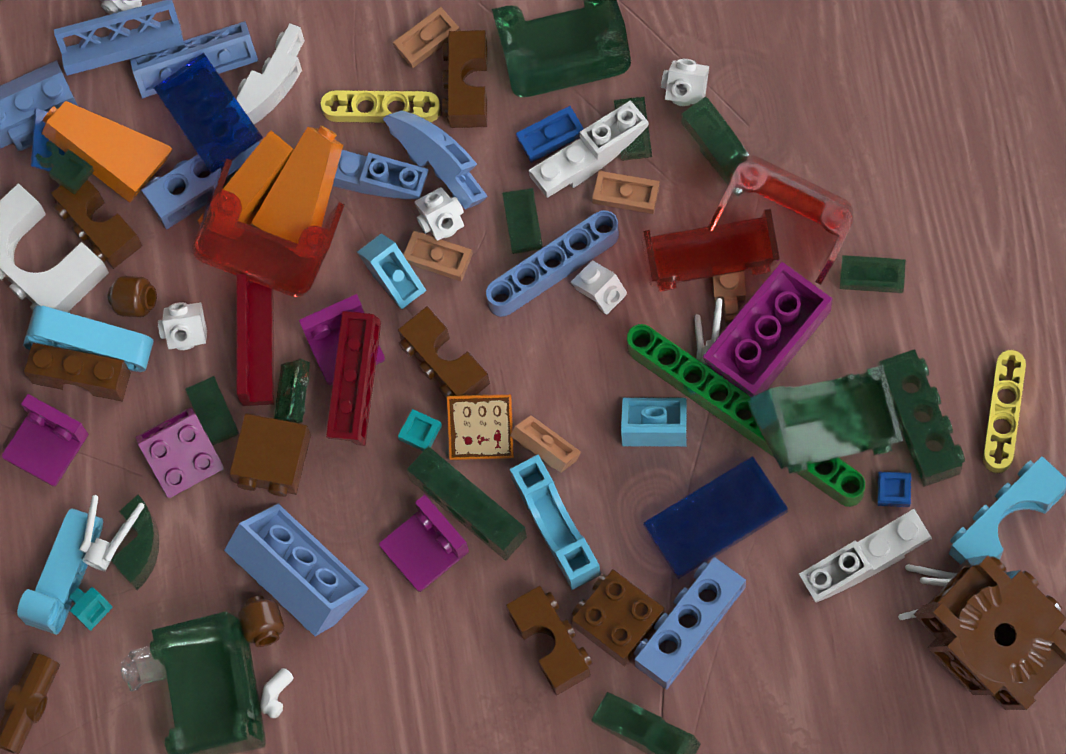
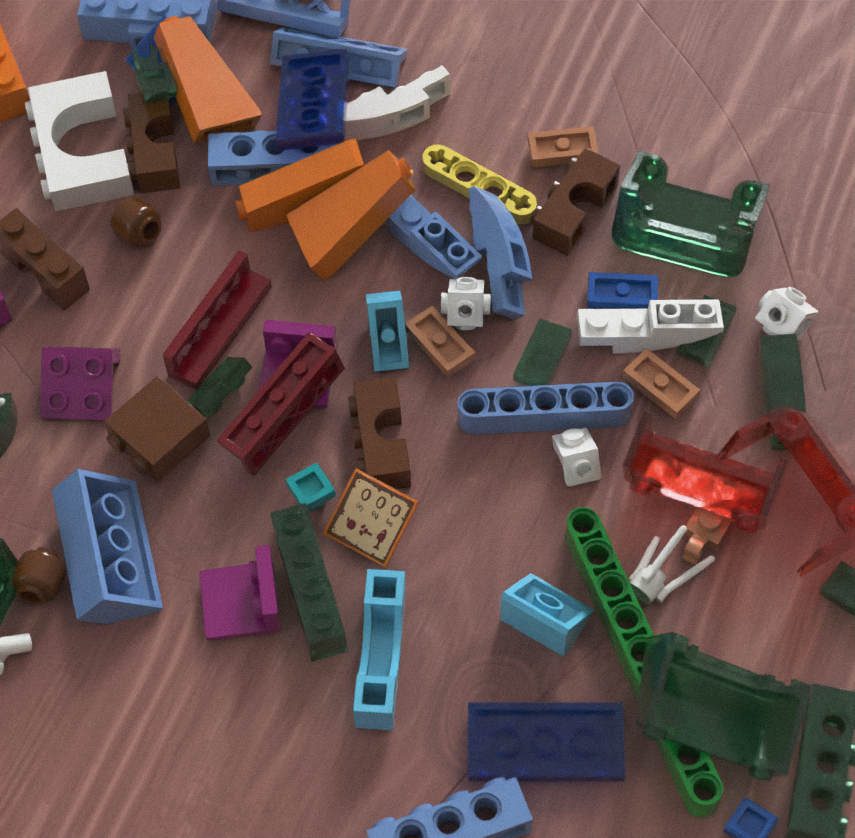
camera: 25 degrees right, 10 degrees down
medium azure beam [23,306,154,372] -> none
white brick [158,302,207,350] -> none
clear green plate [185,376,240,446] -> none
clear red windscreen [192,159,345,297] -> none
reddish brown arch [506,586,593,695] -> none
nougat plate [510,415,581,473] -> none
reddish brown brick [572,569,665,667] -> none
magenta slope [703,262,833,401] -> none

